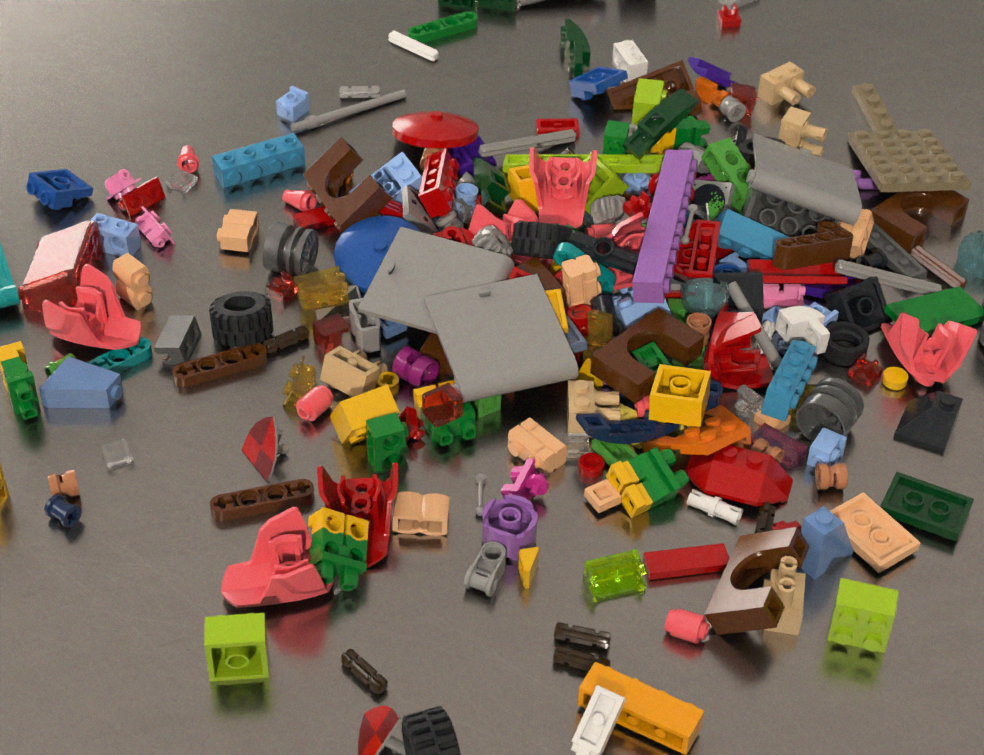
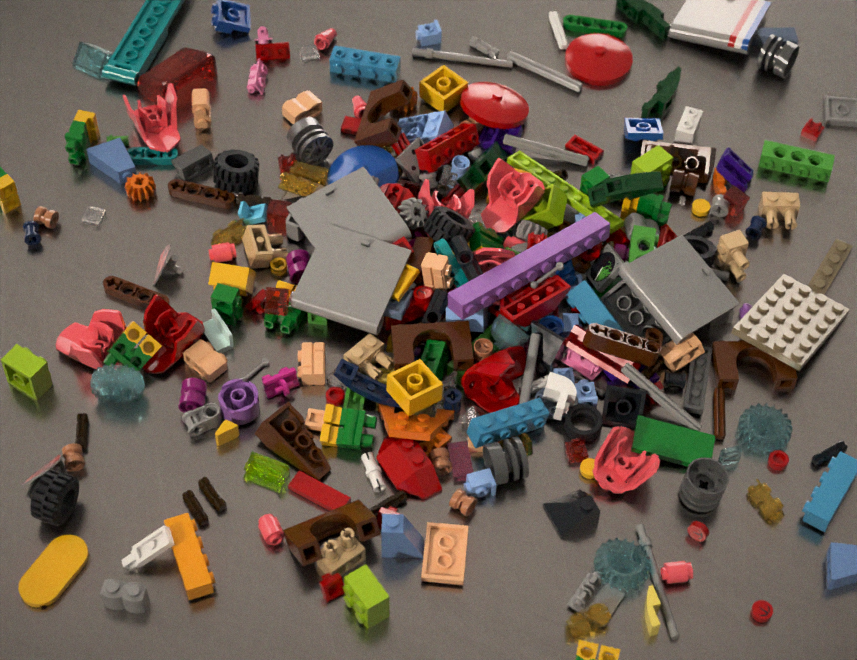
camera: 40 degrees right, 10 degrees up
light blue brick [85,213,141,257] -> none
clear yellow slope [583,309,613,362] -> none
dark green plate [880,472,974,542] -> none
none -> nougat wheel [62,443,85,472]
none -> clear light blue gear [90,363,145,404]
none -> orange gear [125,172,156,202]
none -> magenta wheel [178,378,207,413]
none -> light aqua panel [203,308,234,353]
none -> medium azure bracket [238,201,269,225]
none -> reddish brown wedge [255,402,331,480]
none -> red tile [319,572,345,602]
none -> yellow brick [419,65,468,112]
none -> light grey axle [507,51,583,92]
none -> red dish [565,33,633,86]
none -> yellow tile [692,199,710,217]
none -> dark blue bush [745,216,767,240]
none -> bright green brick [758,140,835,182]

